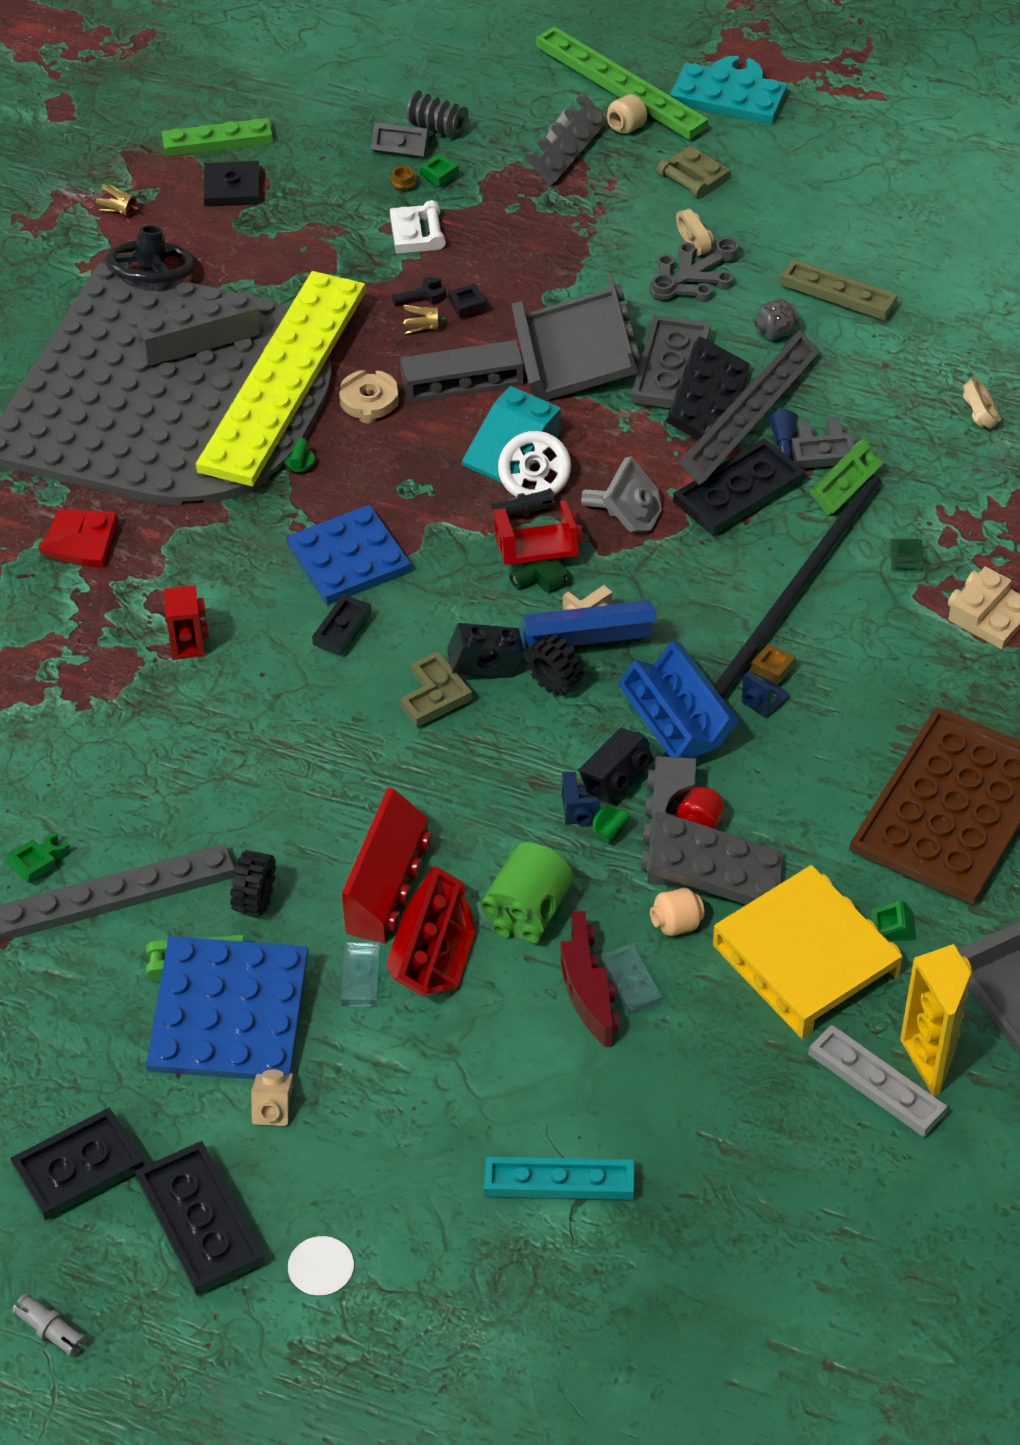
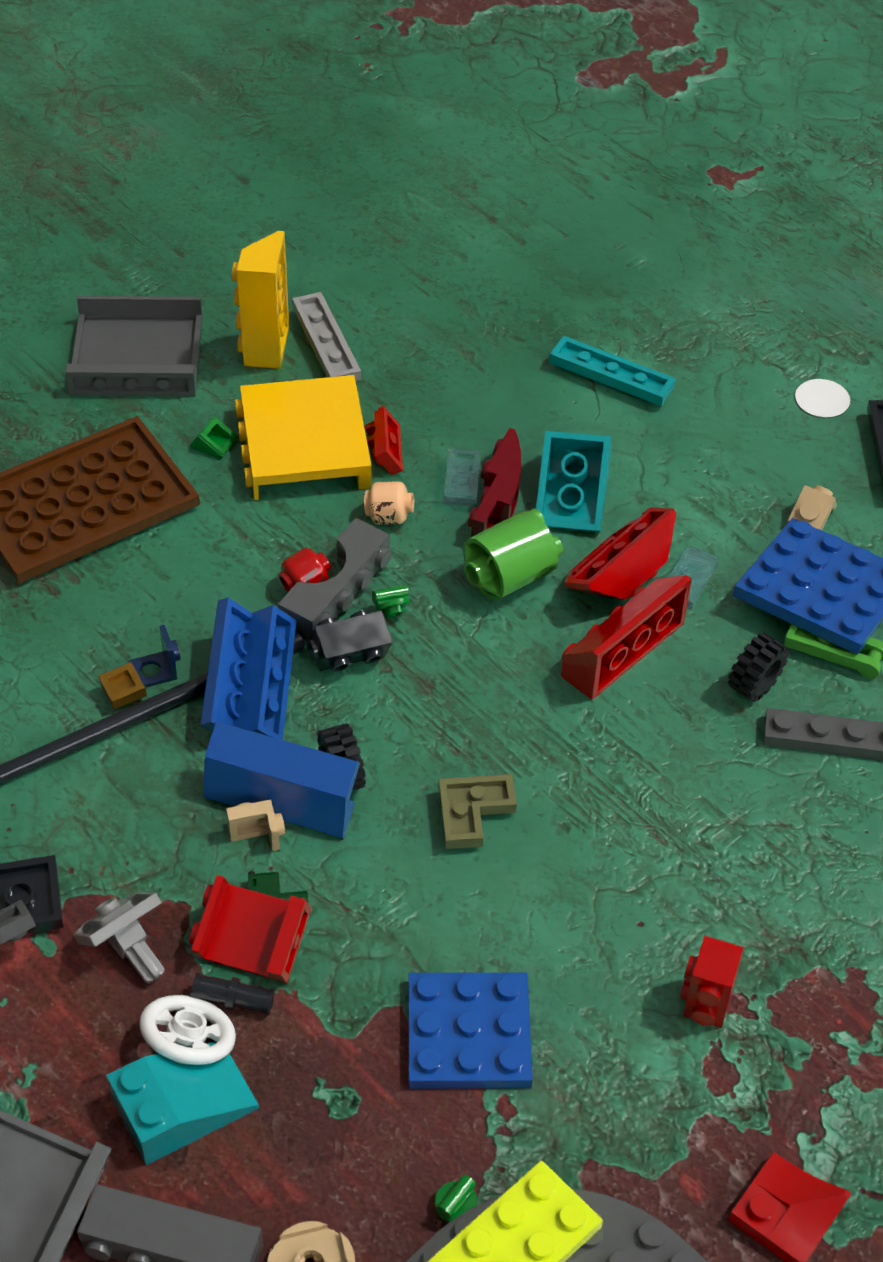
camera: 155 degrees left, 0 degrees up
black plate [312,594,371,655] -> none
black brick [447,623,525,678] -> none
dark blue bracket [561,772,600,825] -> none
dark grey plate [647,810,782,905] -> none
none -> red plate [364,406,403,476]
none -> teal slope [536,431,612,533]

